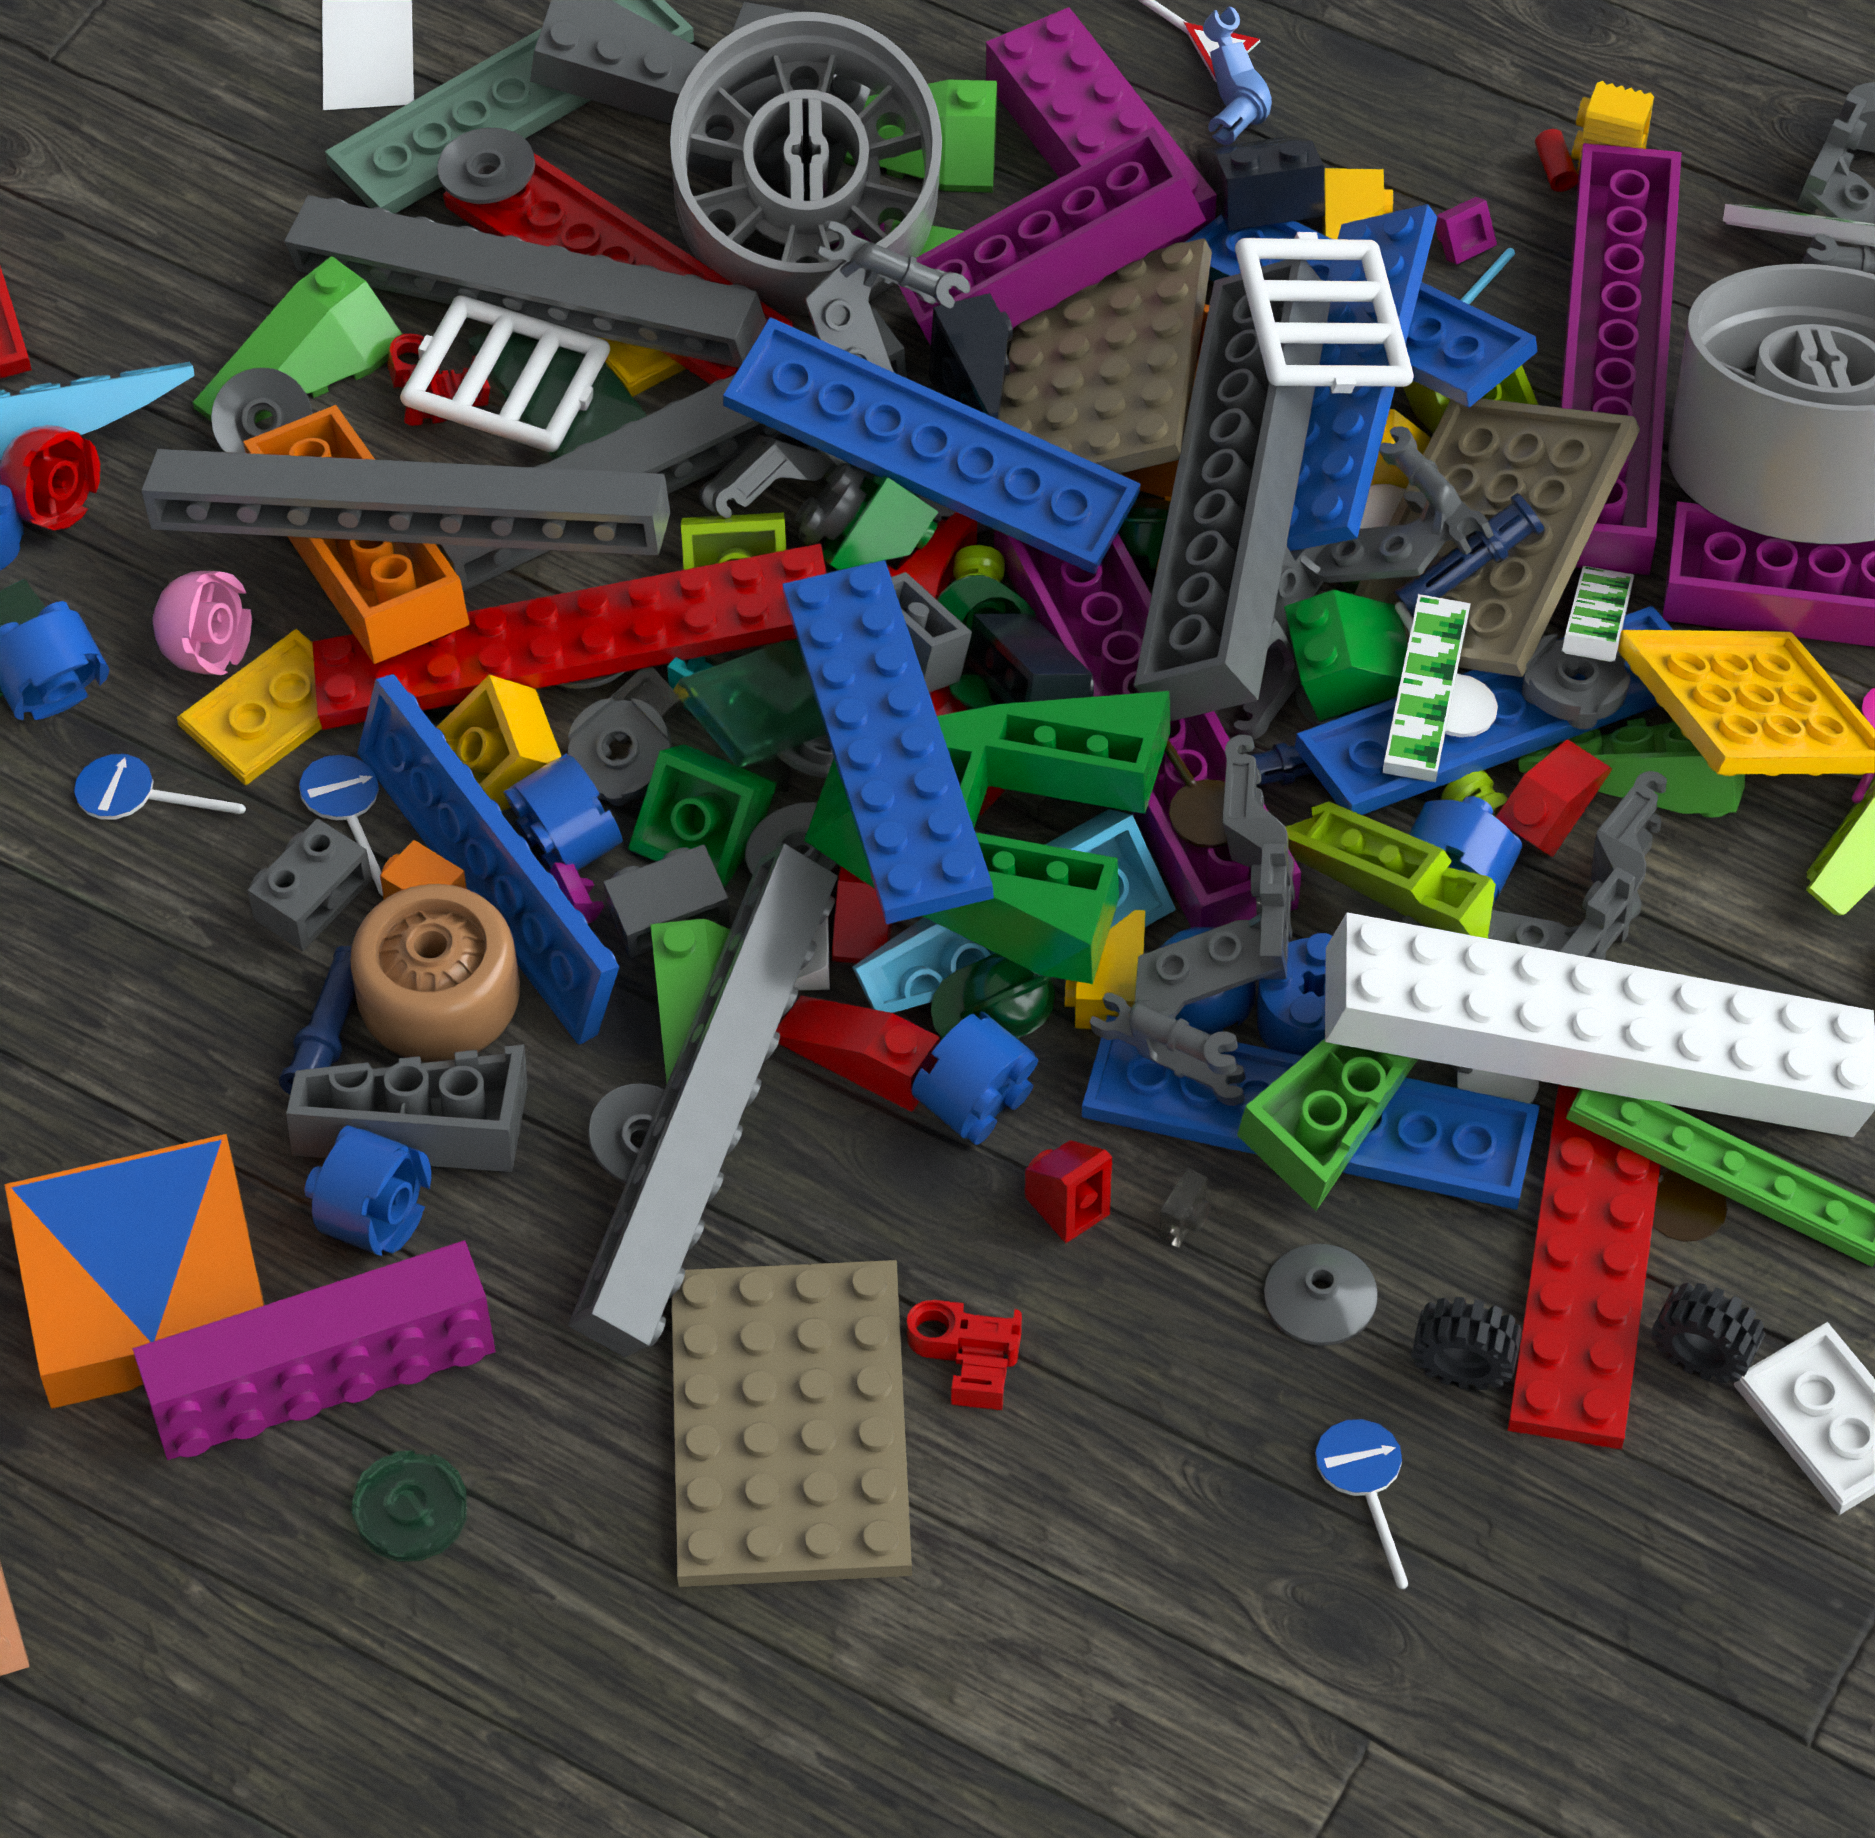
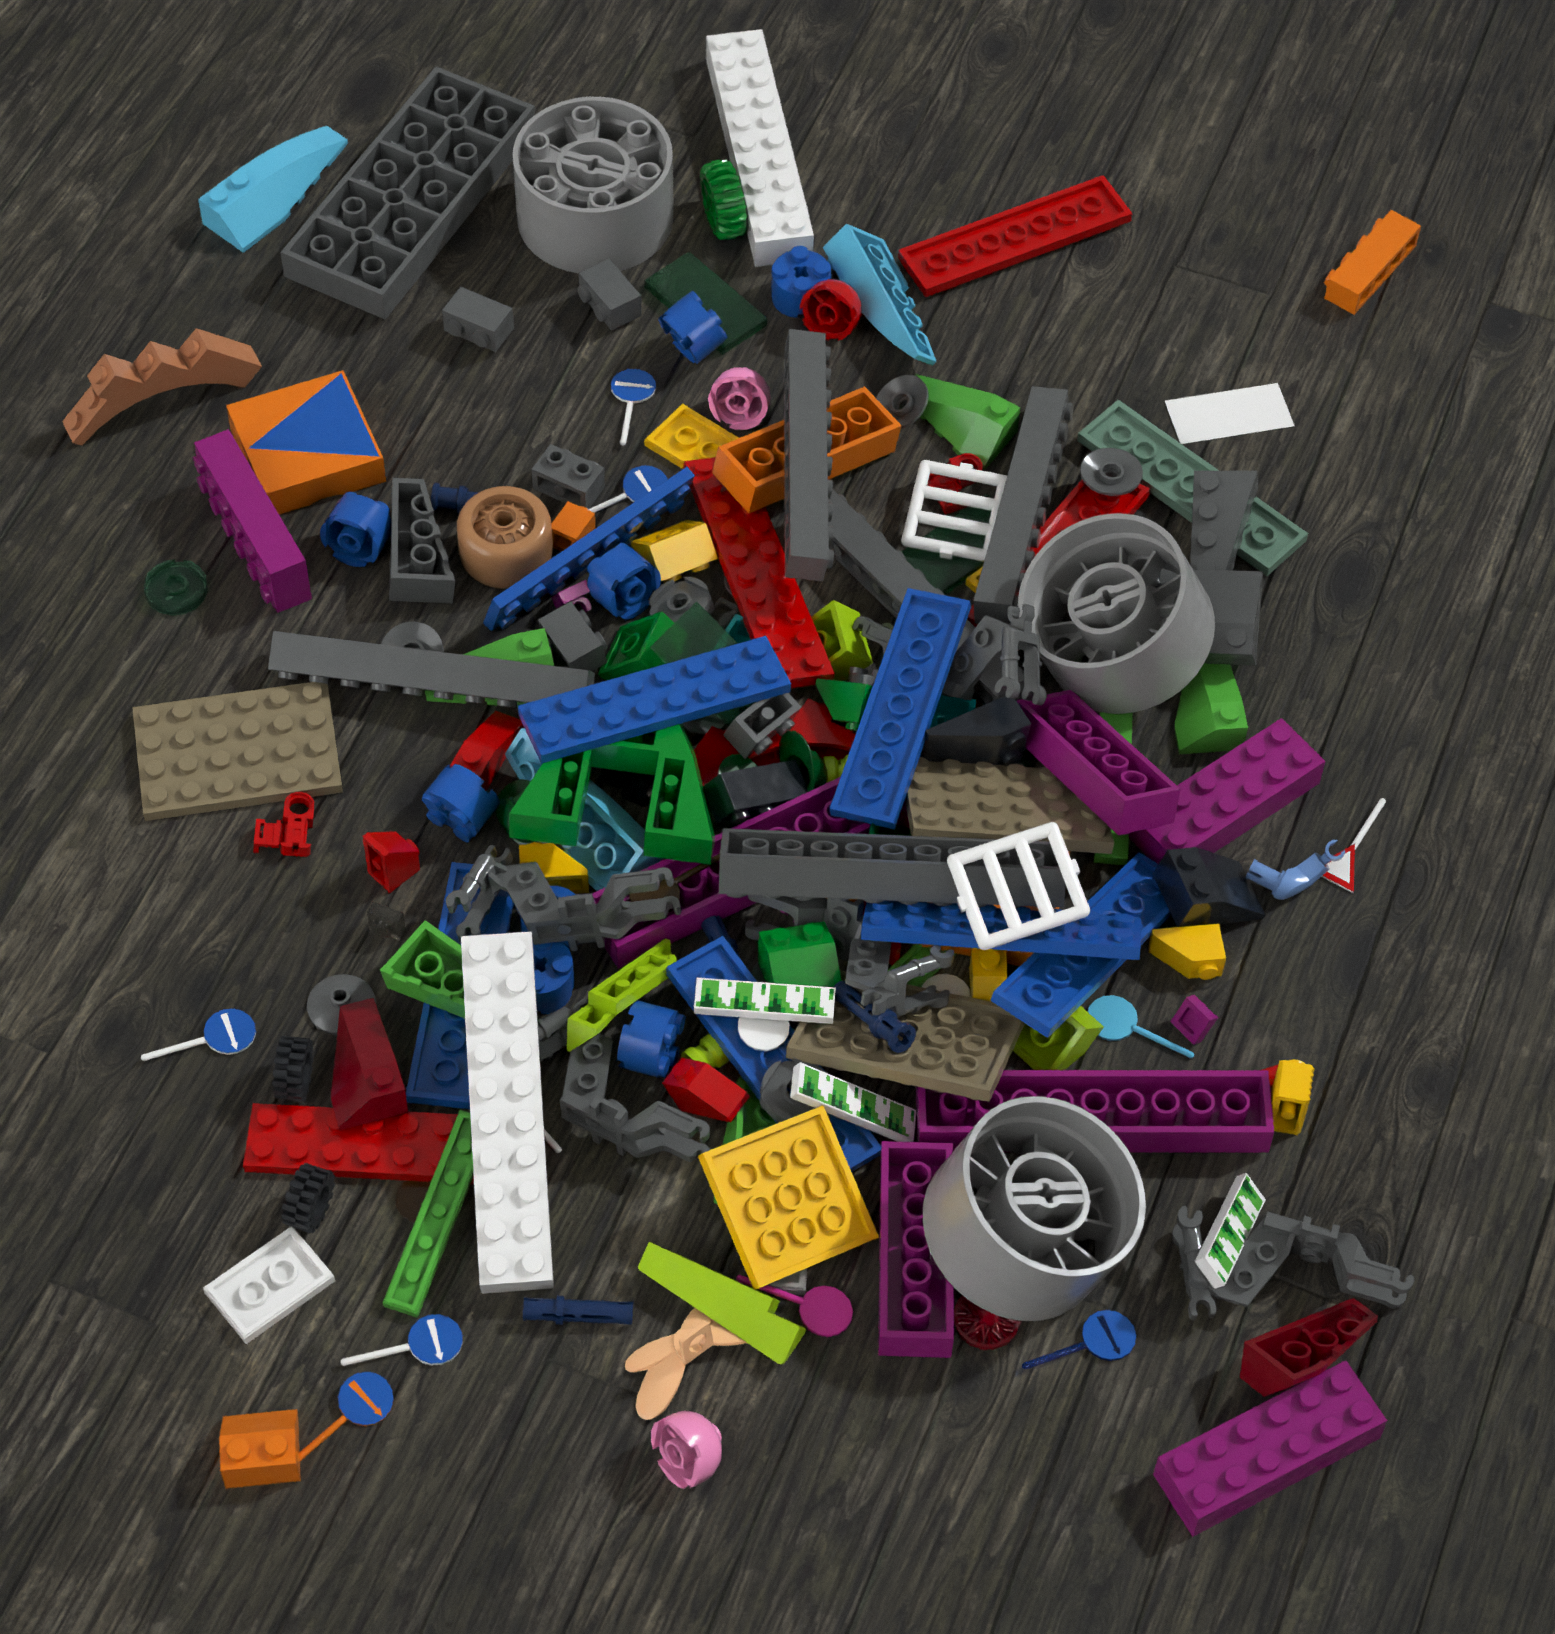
camera: 80 degrees right, 0 degrees up
none -> dark red wedge [331,998,408,1130]

